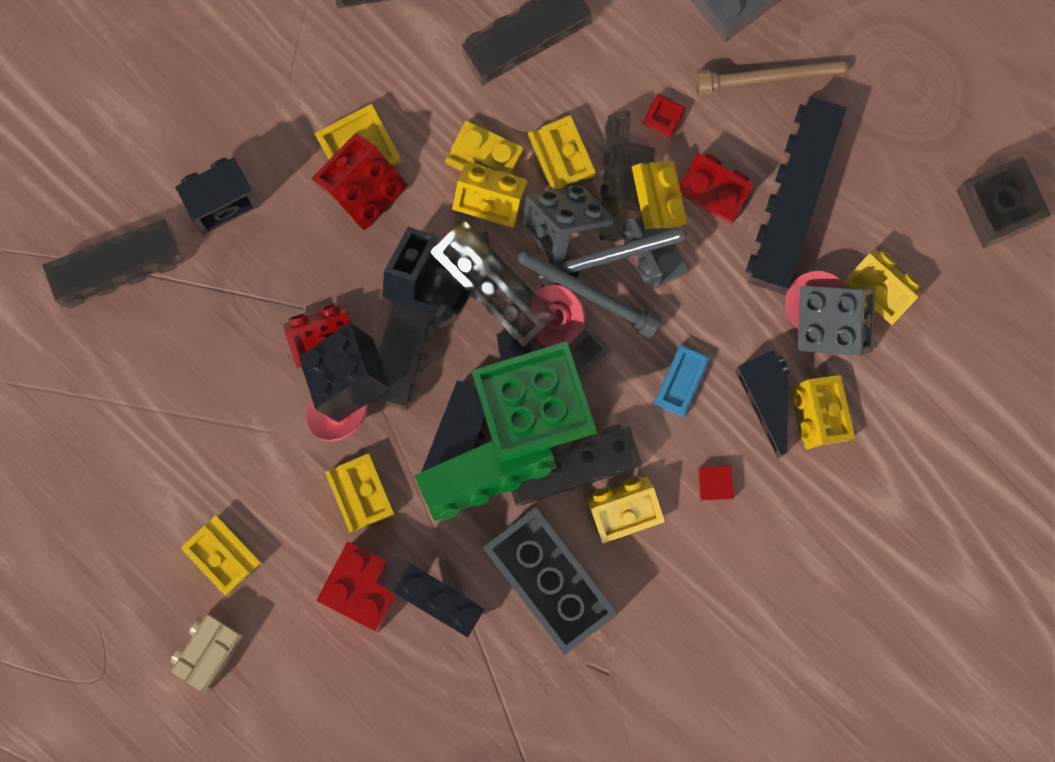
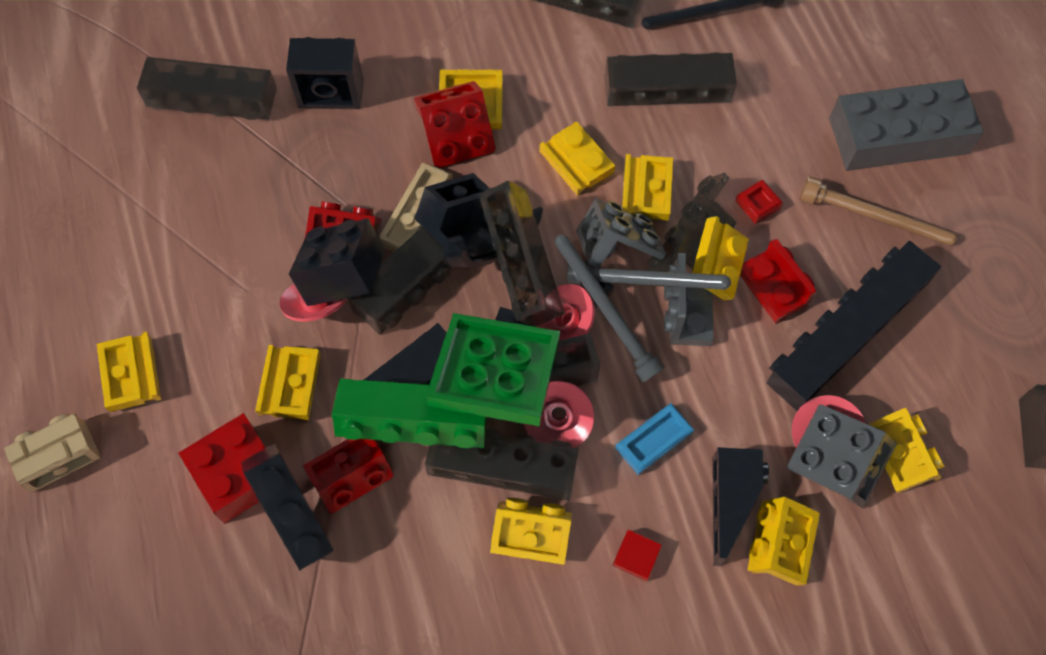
camera: 25 degrees right, 15 degrees down
yellow bracket [452,162,527,228] -> none
dark grey brick [483,507,618,656] -> none
none -> red bracket [302,439,394,514]
none -> tan tile [379,162,452,257]
none -> coral dish [523,380,594,451]

